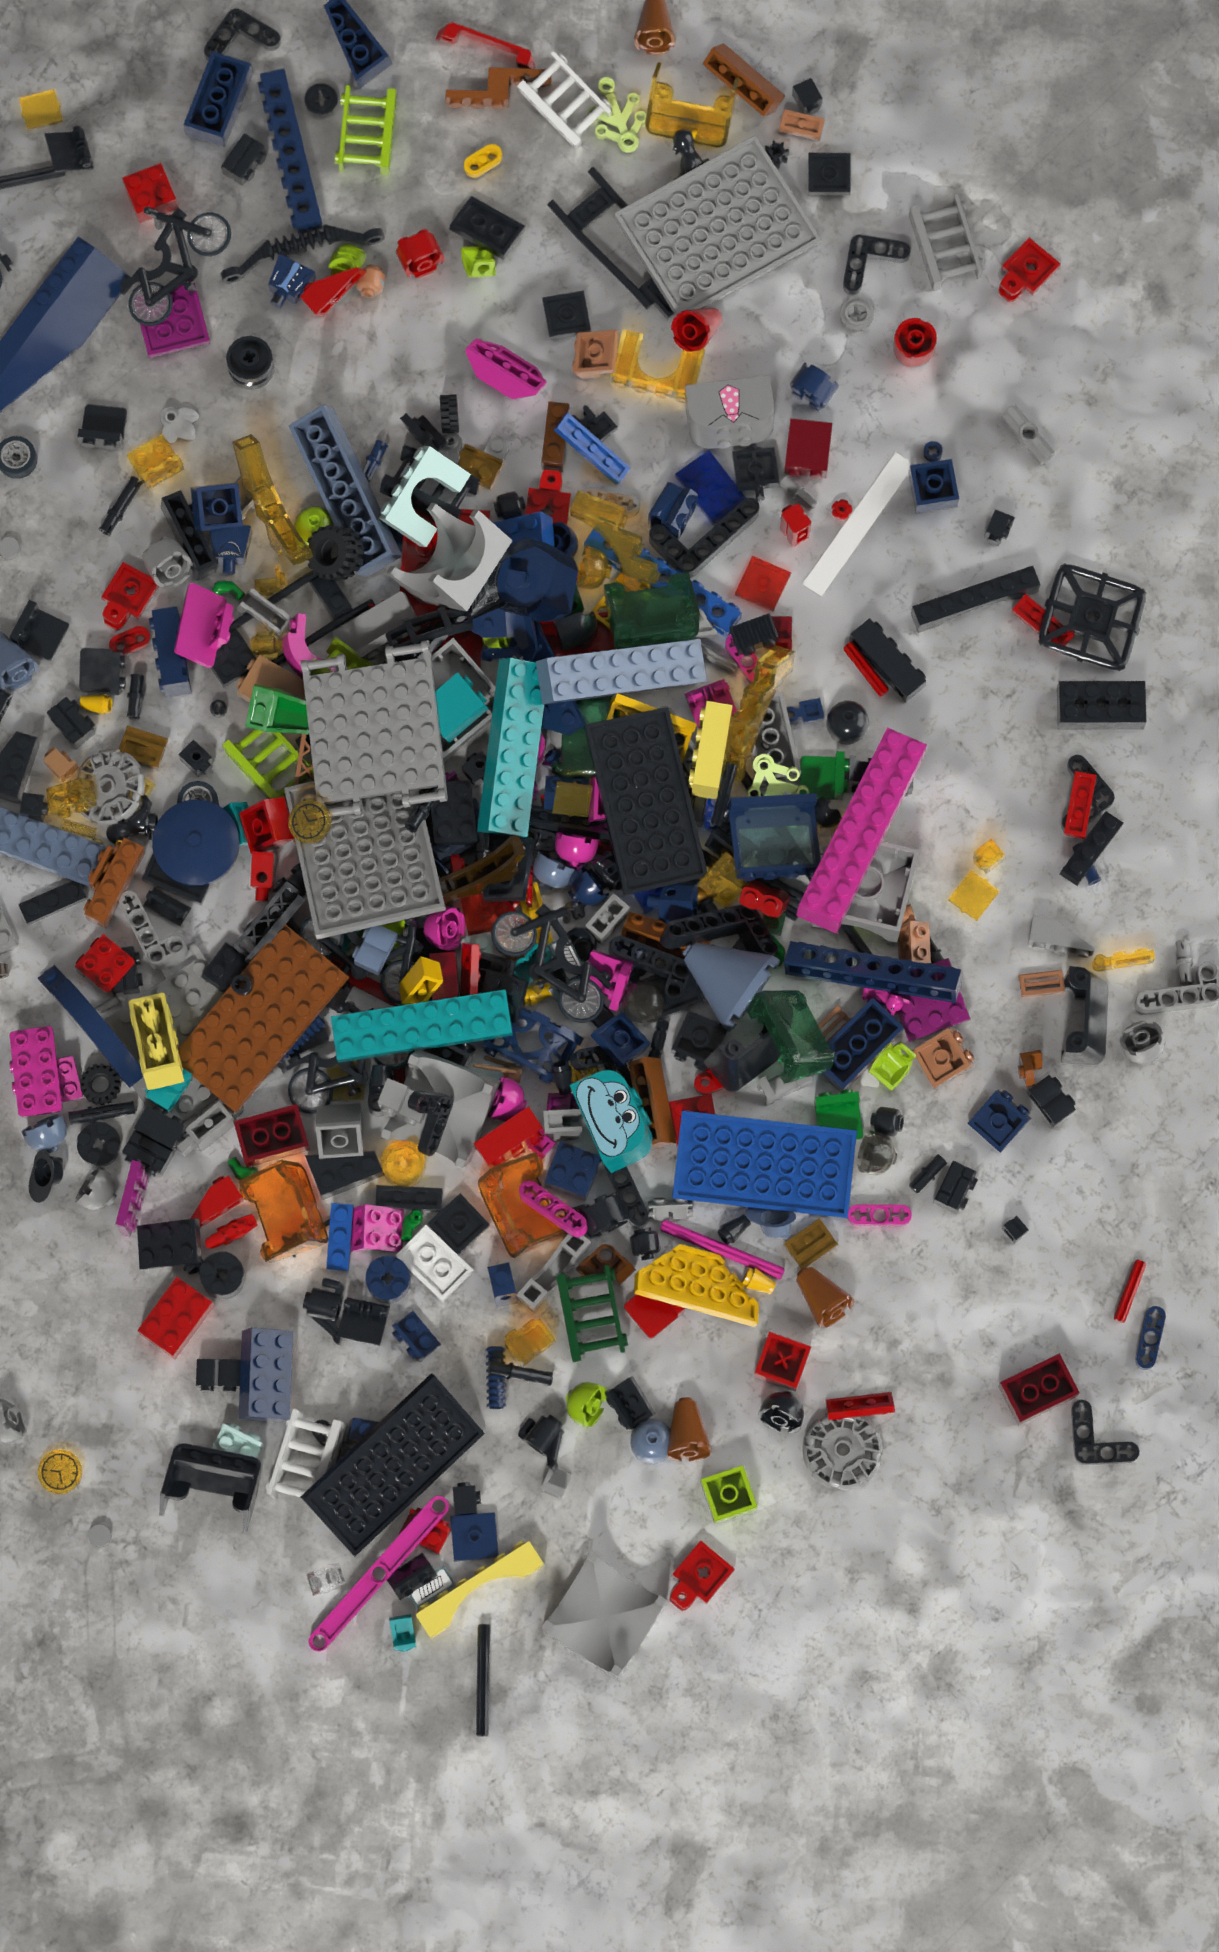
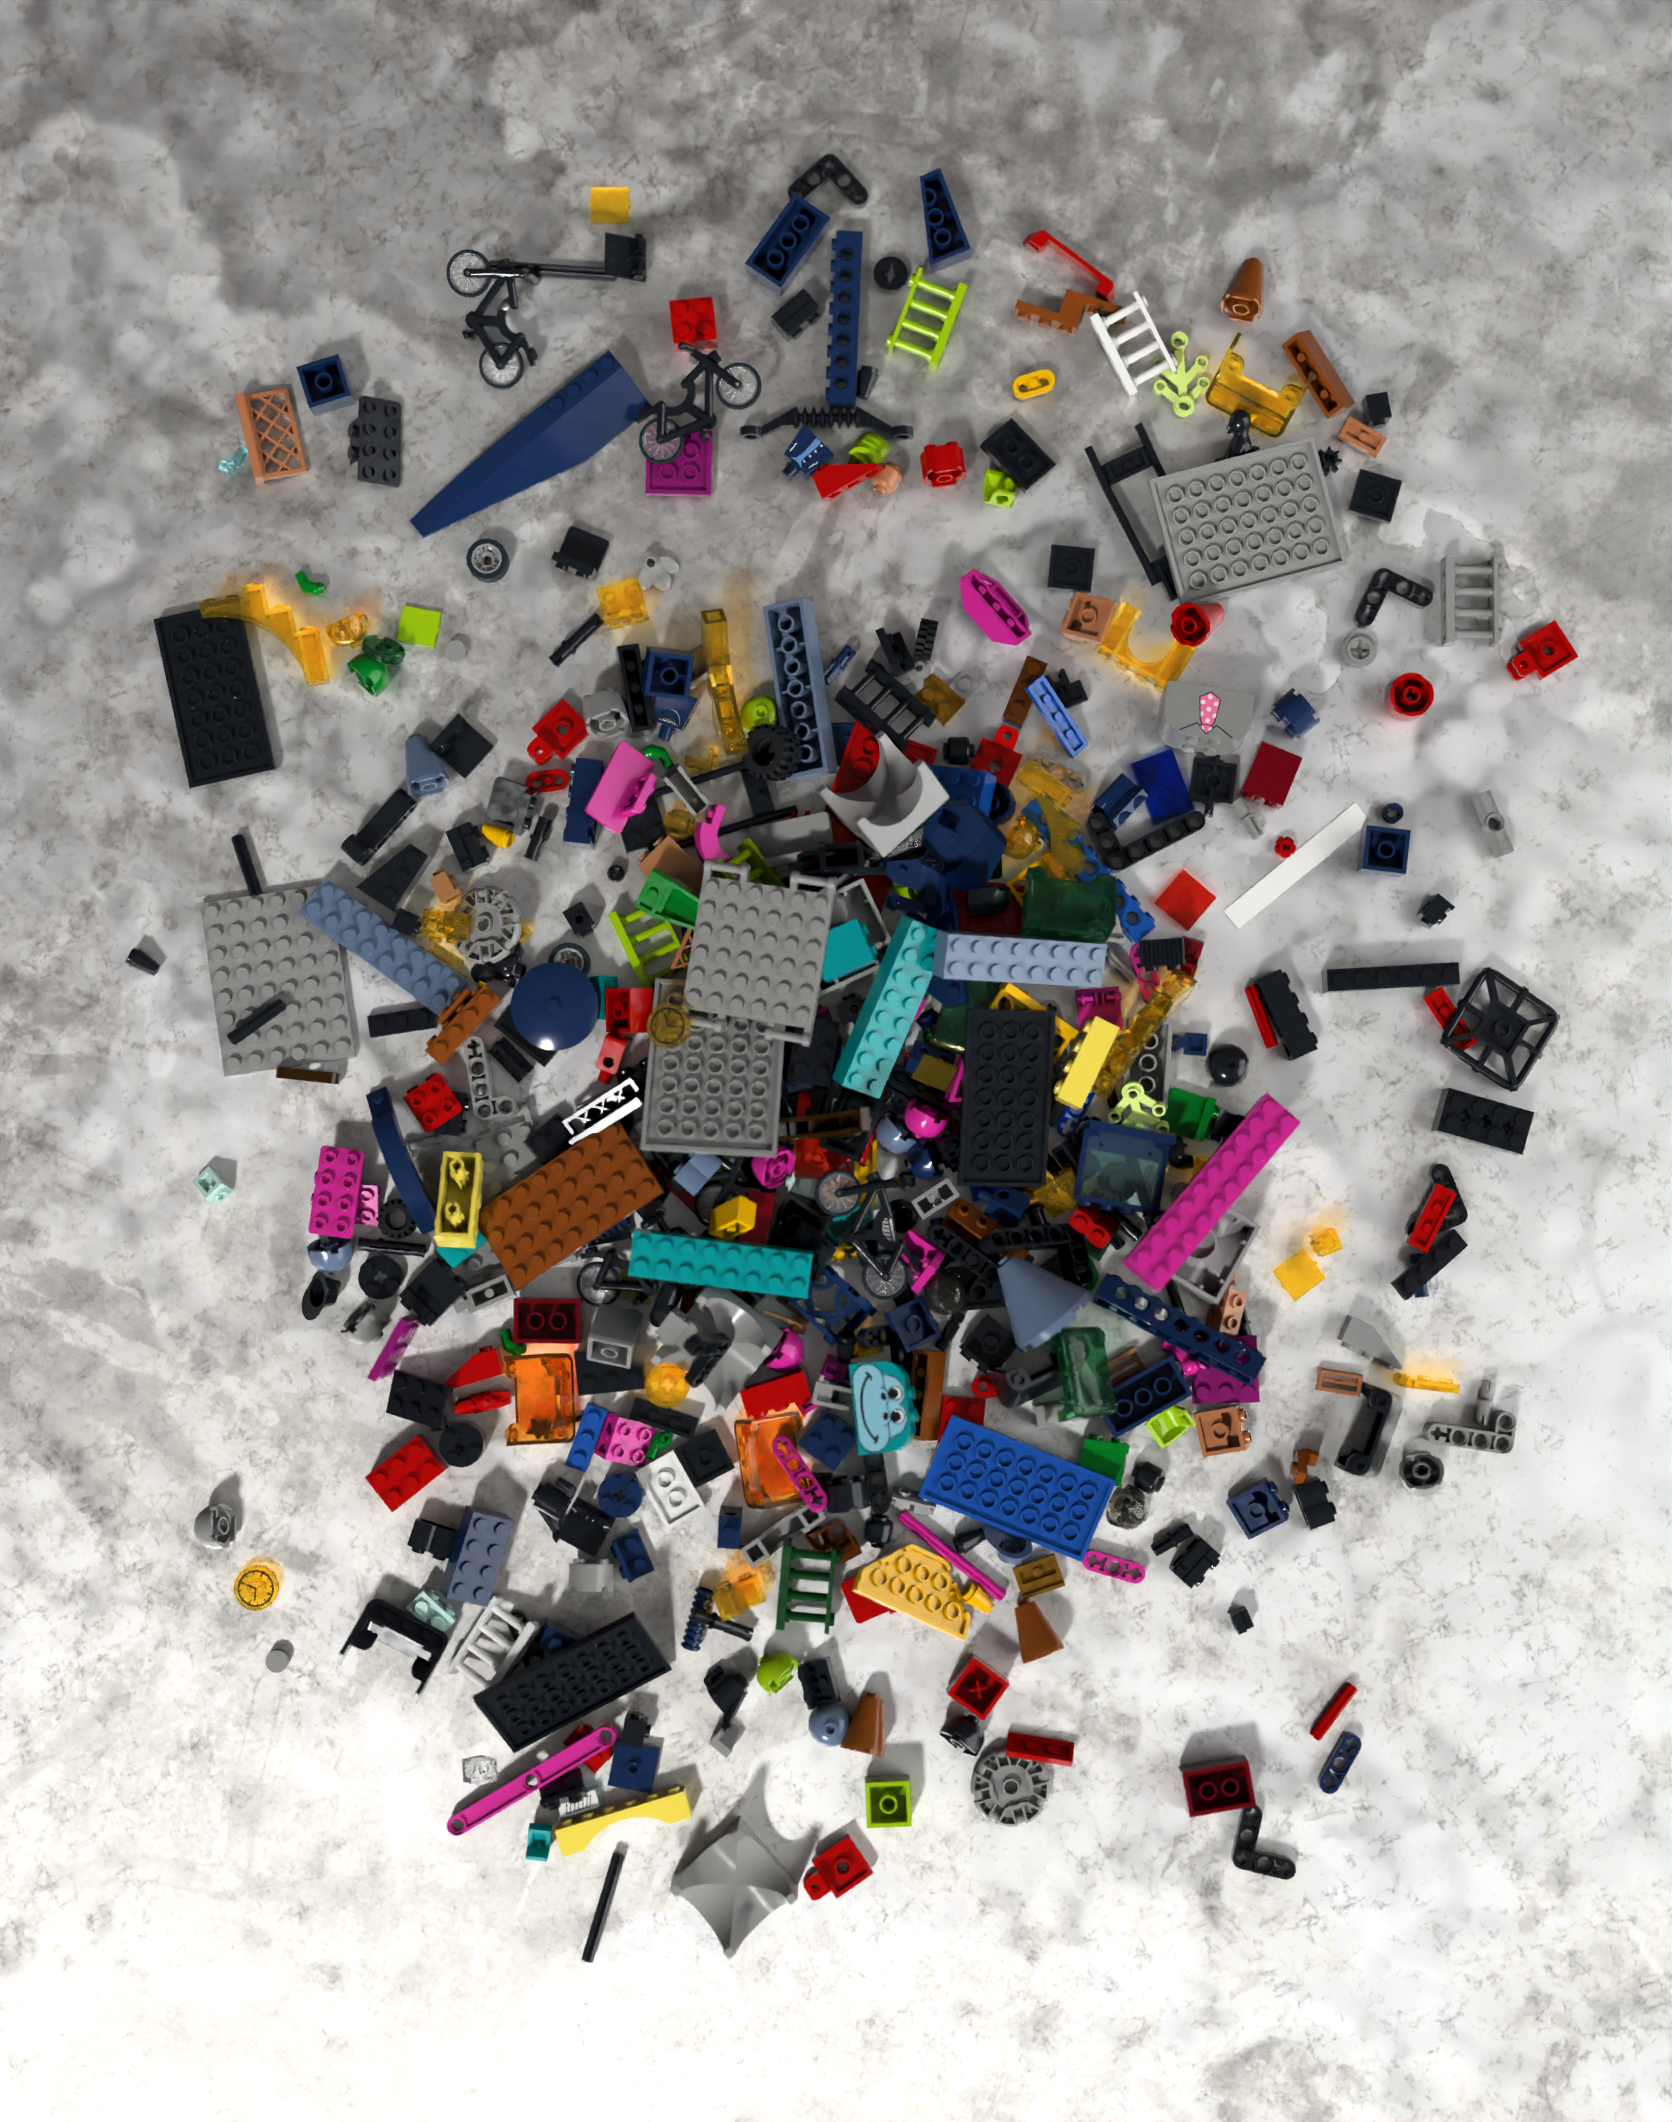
camera: 15 degrees right, 10 degrees up
pearl gold plate [119,725,168,769] -> none
black wheel [226,335,275,390] -> none
black bush [231,974,253,996] -> none
light aqua arch [379,446,471,547] -> none
black pin [404,787,438,832] -> none
red plate [460,943,481,996] -> none
black axle [711,762,738,826] -> none
red brick [780,504,811,547] -> none
none -> light grey brick [568,1559,614,1592]
none -> black cone [857,365,879,400]

